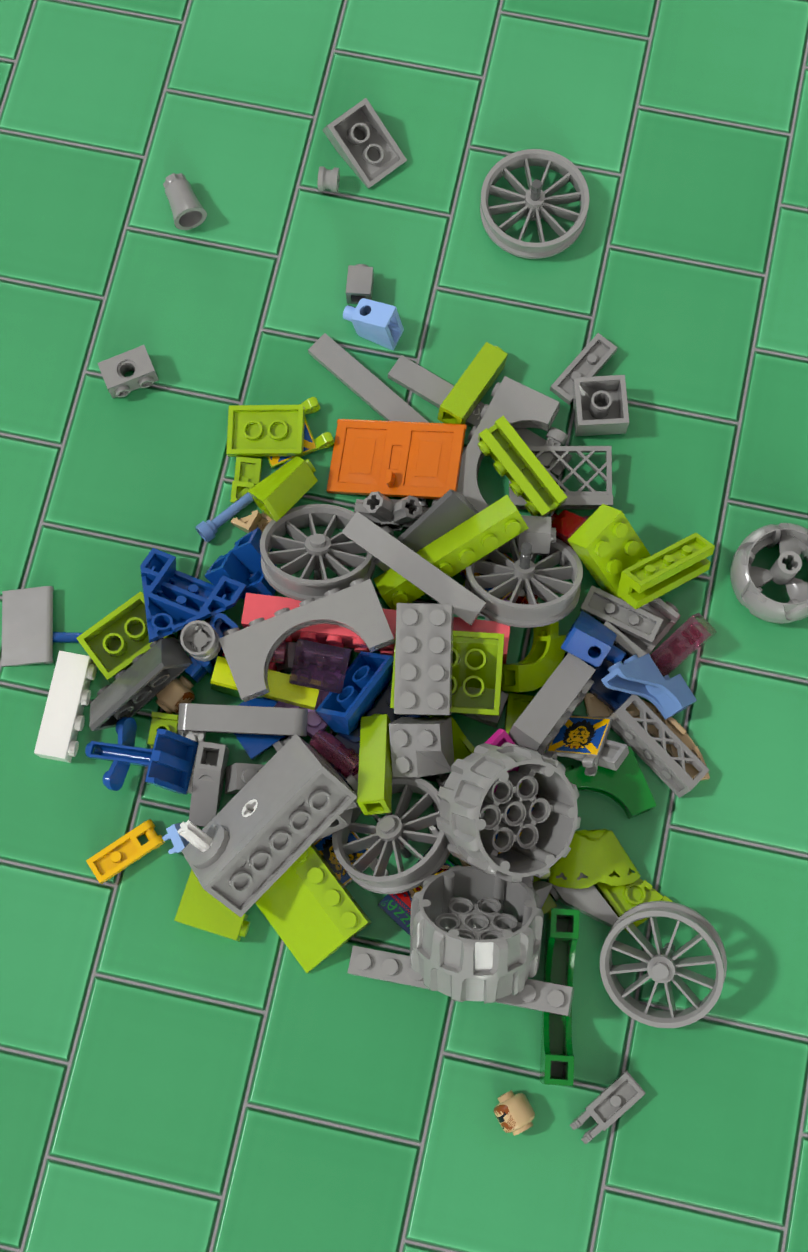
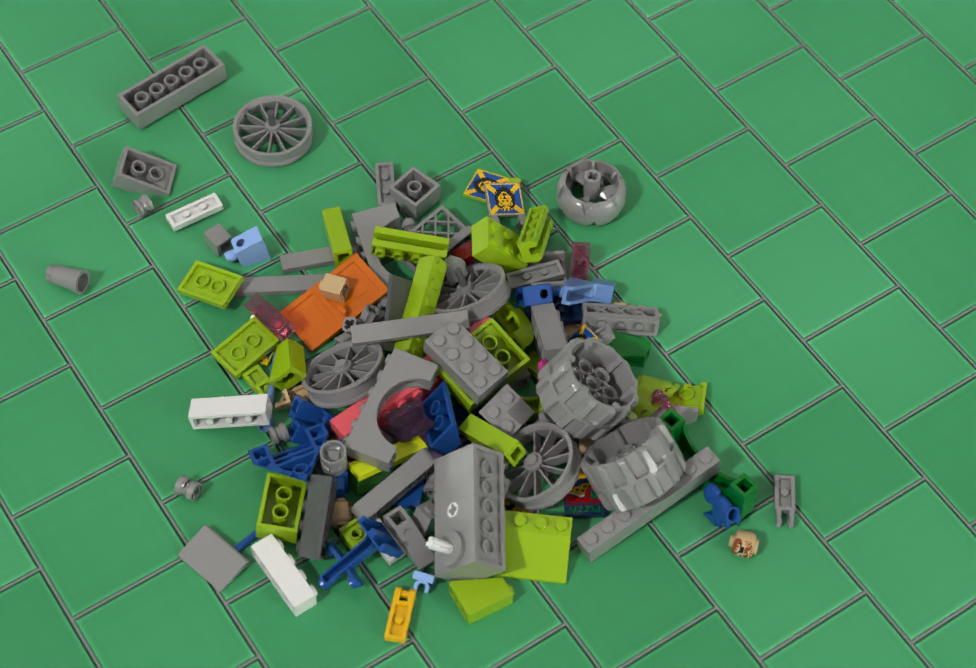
camera: 50 degrees left, 20 degrees down
light grey brick [97,345,159,399] -> none
light grey wheel [600,901,727,1028] -> none
none -> light grey brick [117,44,227,130]
none -> white plate [165,192,224,232]
none -> light grey wheel [174,475,202,502]
none -> lime plate [177,260,244,310]
none -> white brick [188,394,273,430]
none -> clear pink slope [243,292,296,342]
none -> light grey wheel [268,422,290,446]
none -> tan brick [319,273,351,303]
none -> flag [463,169,522,204]
none -> flag [484,183,526,229]
none -> clear pink arm [651,389,676,412]
none -> blue animal [703,483,740,529]

